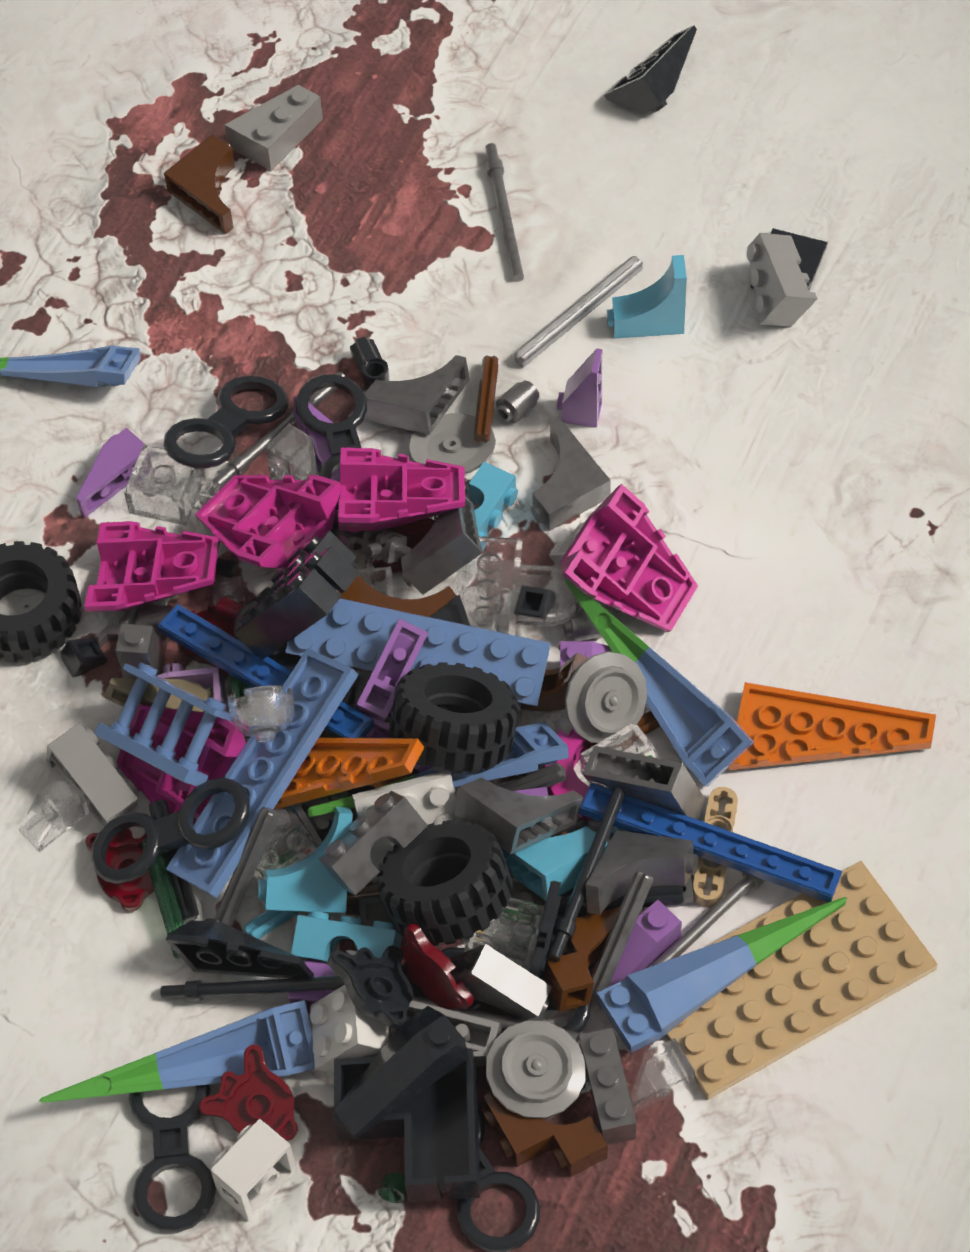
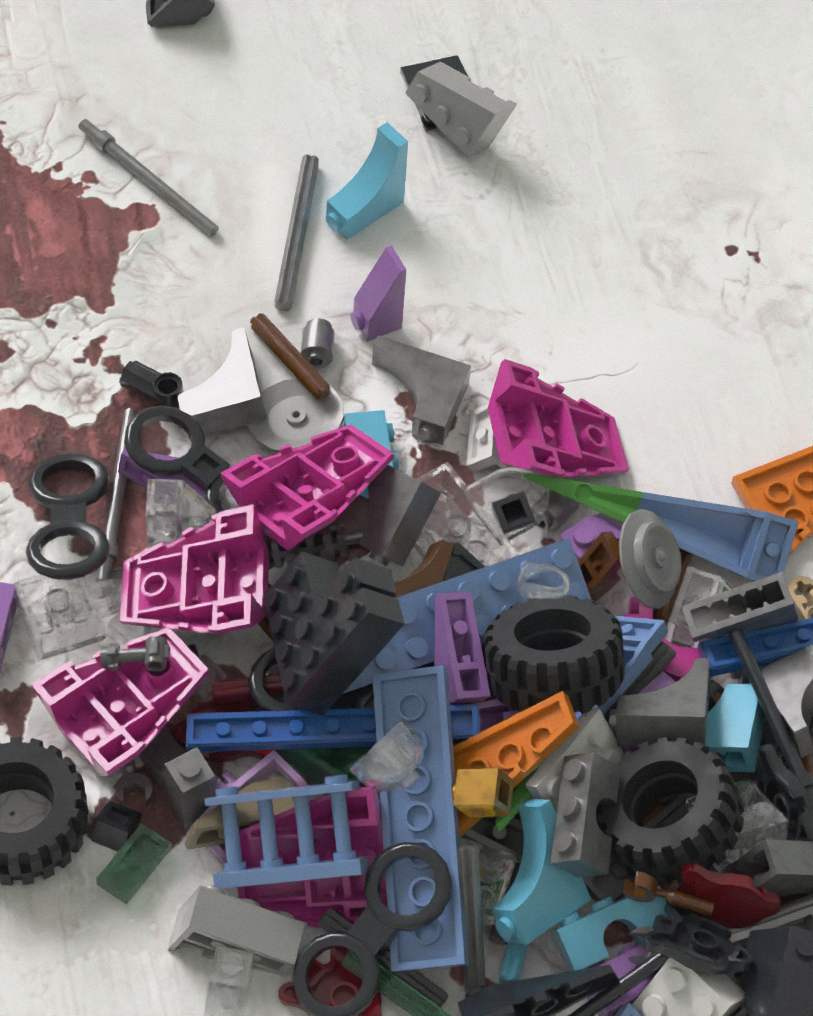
camera: 45 degrees left, 0 degrees up
none -> clear green plate [96,823,171,905]
none -> dark grey bar [100,636,171,672]
none -> pearl gold brick [452,768,514,817]
none -> clear piece [518,561,570,599]
none -> reddish brown piece [622,872,715,917]

